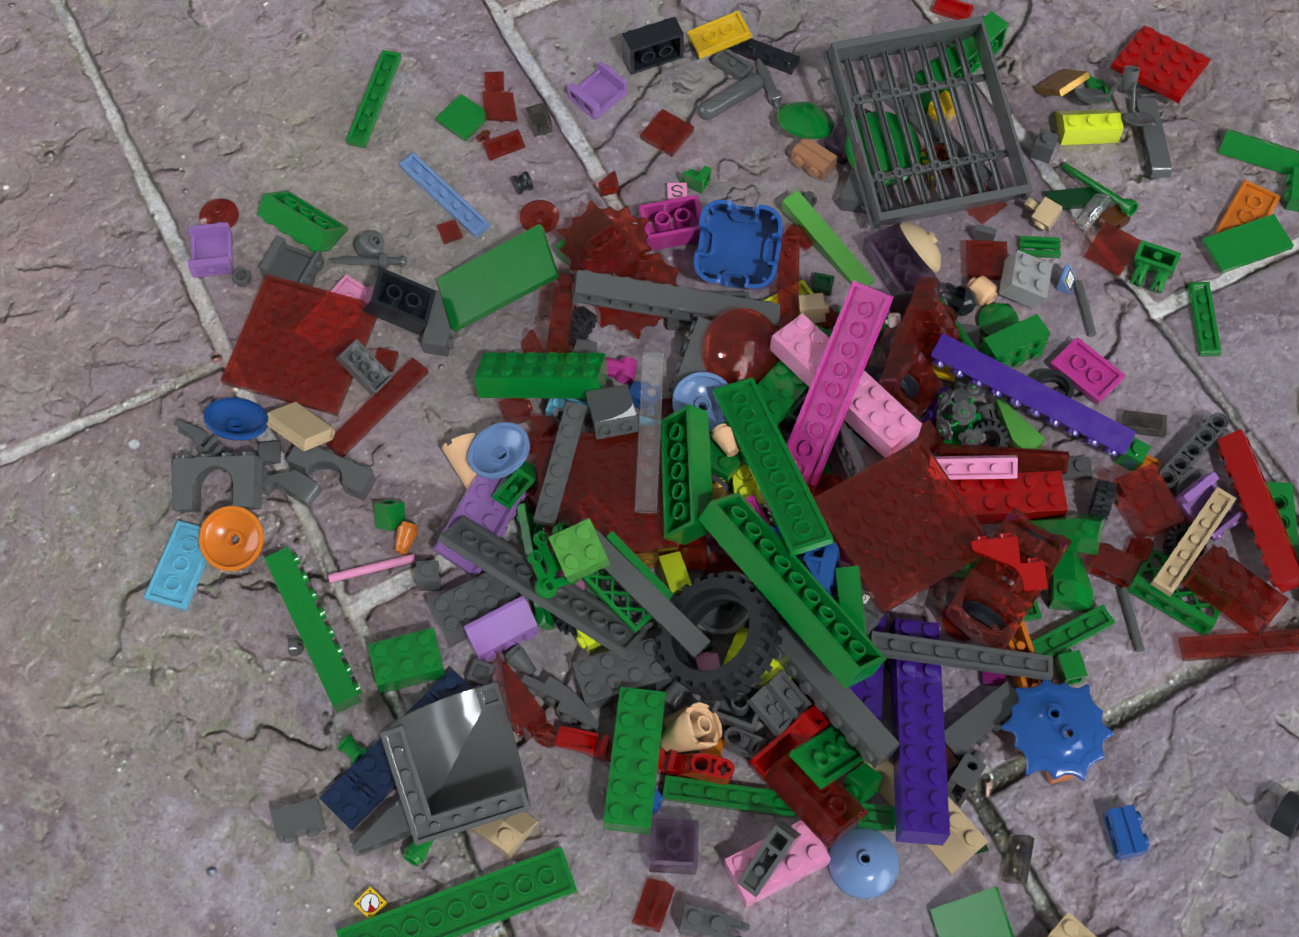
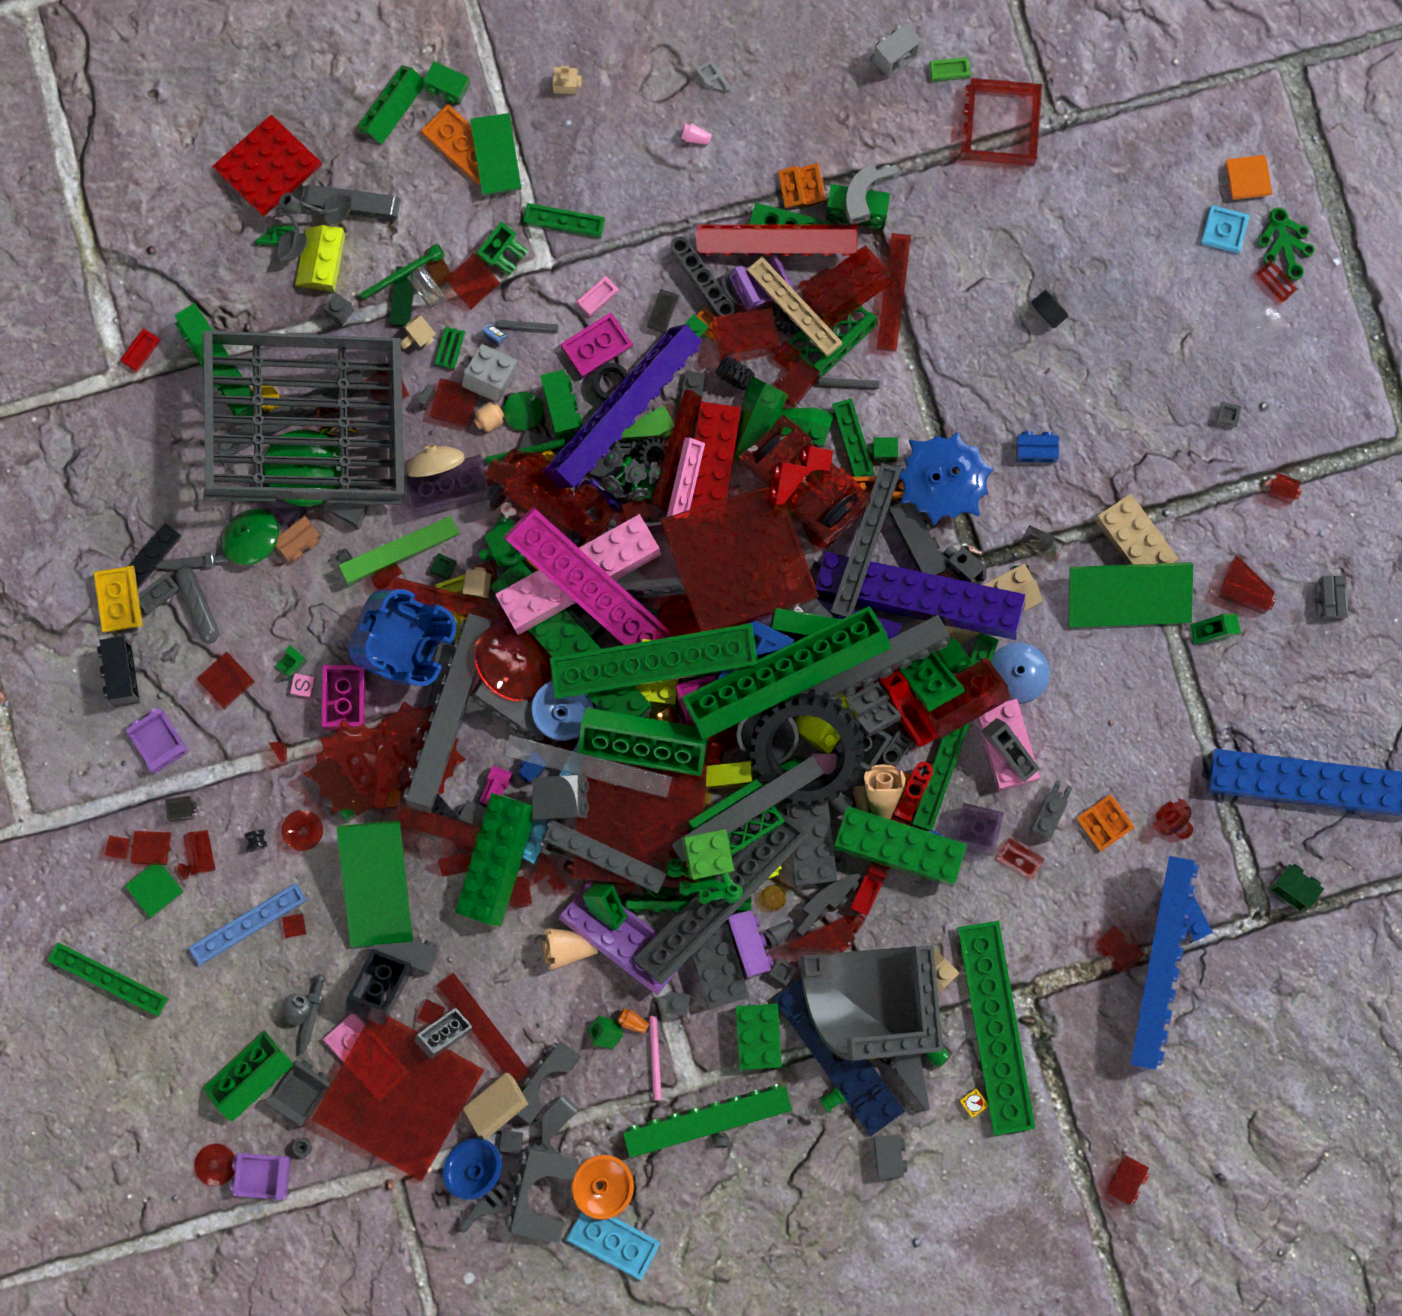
camera: 80 degrees left, 15 degrees up
medium blue dish [468,422,530,479] -> none
light nougat cone [712,424,739,457] -> none
black piece [941,282,977,317] -> none
pearl gold tile [1035,69,1090,97] -> none
none -> bright pink tile [576,276,619,318]
none -> clear yellow plate [761,885,787,911]

